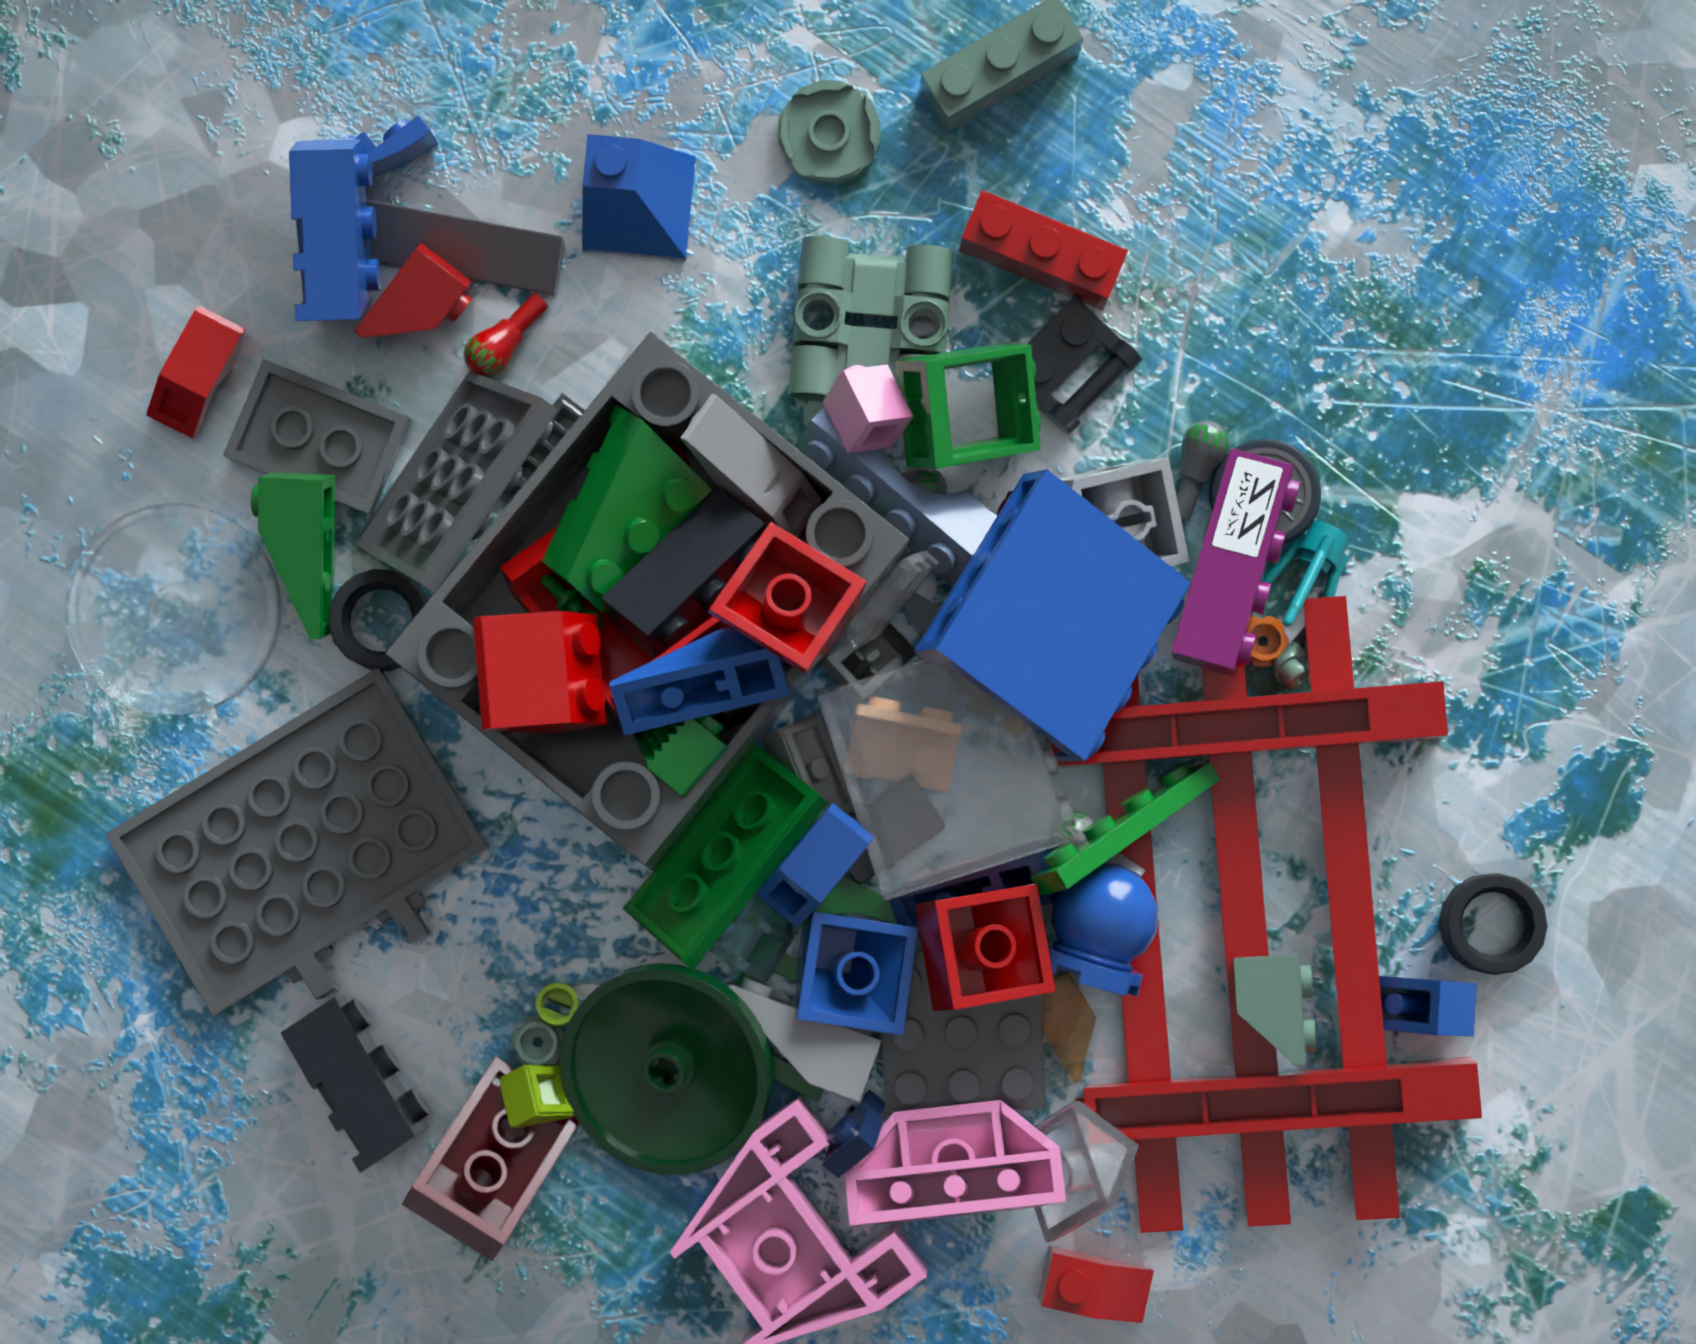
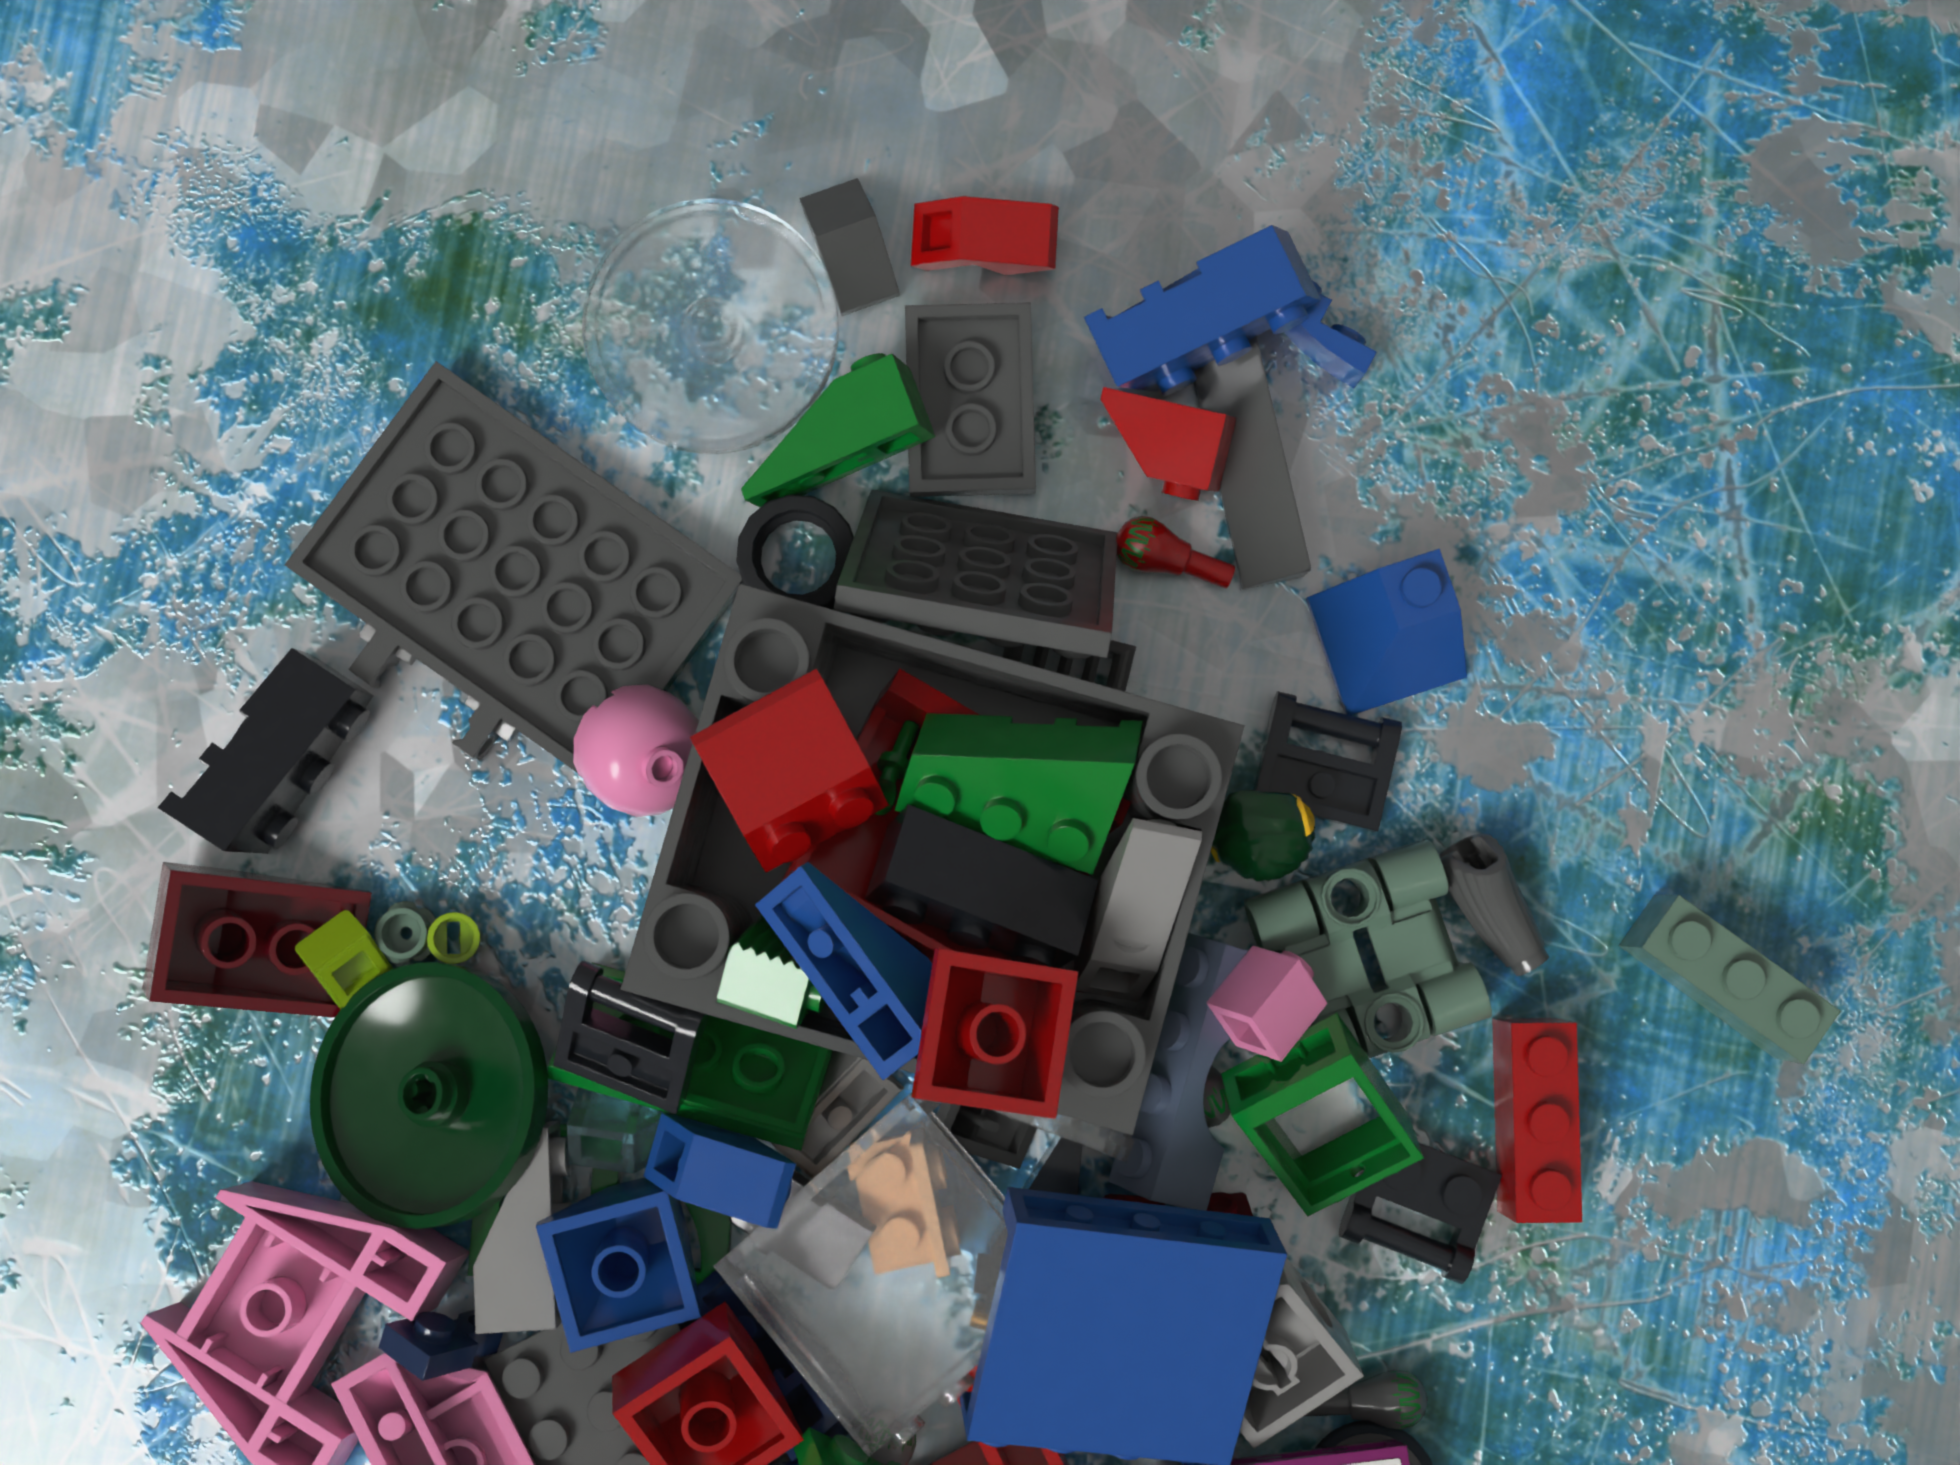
camera: 65 degrees right, 0 degrees up
sand green tile [778,80,880,185] -> none
none -> black plate [553,960,709,1115]
none -> bright pink cylinder [573,685,699,817]
none -> dark grey slope [799,178,900,316]
none -> dark green hair [1211,790,1315,882]
none -> black plate [1253,691,1402,832]
none -> dark grey piece [1439,833,1549,976]

